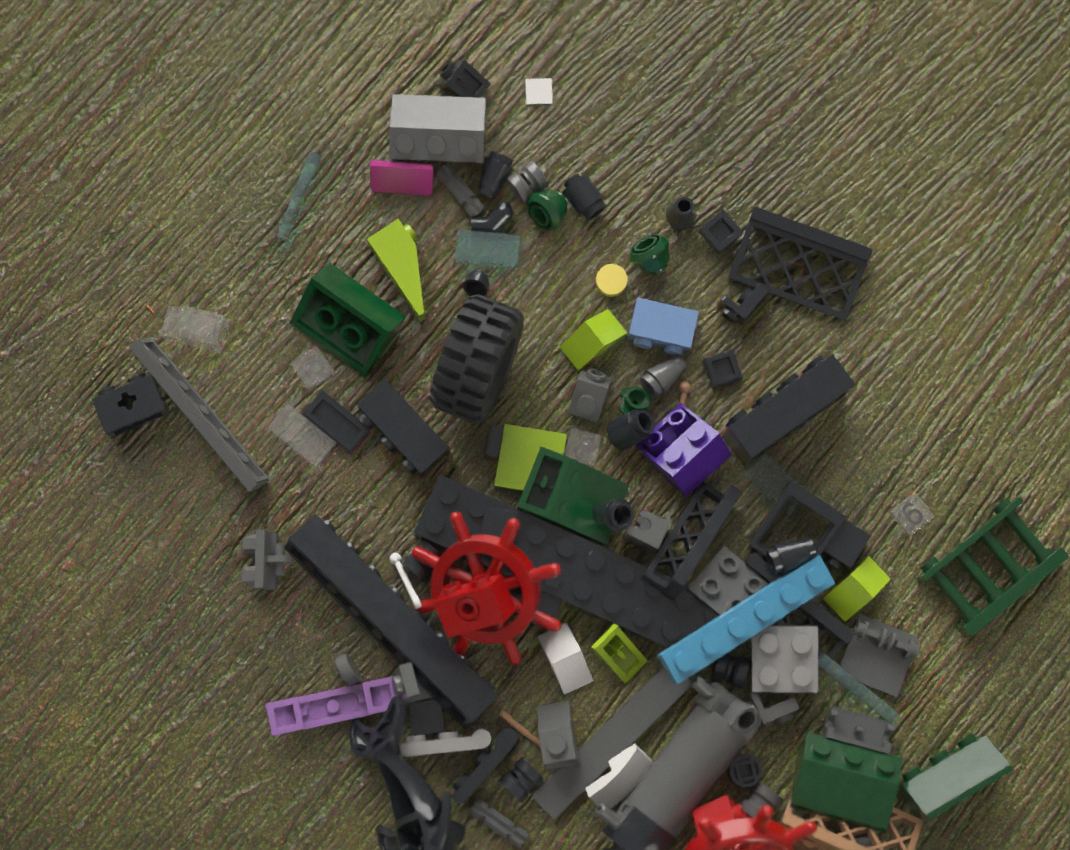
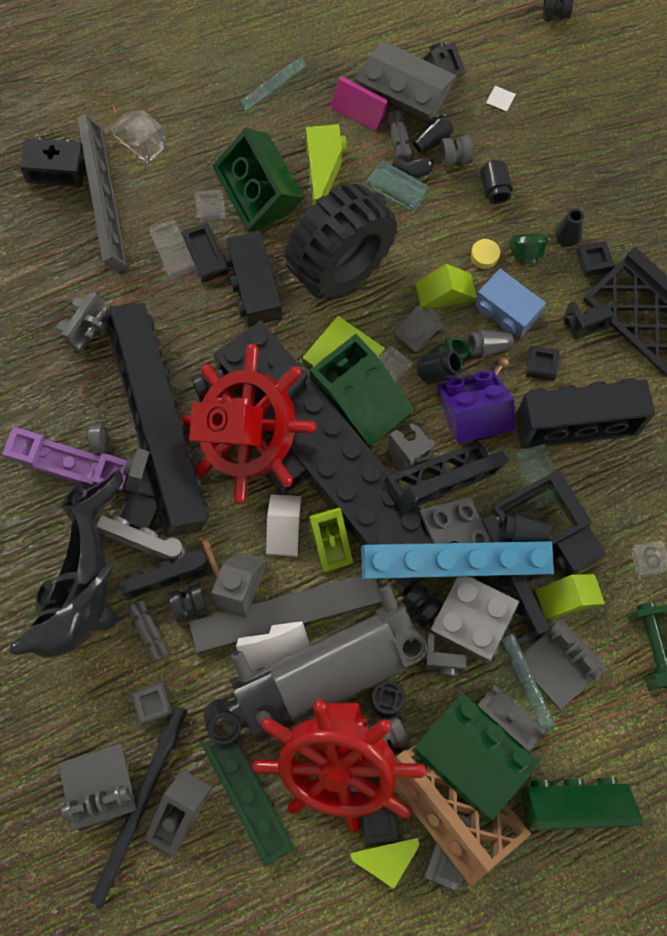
camera: 30 degrees right, 10 degrees down
white hinge [389,553,422,609] -> none
black tile [483,425,503,461] -> none
dark green cone [527,190,568,231] -> none
black cone [592,499,634,531] -> none

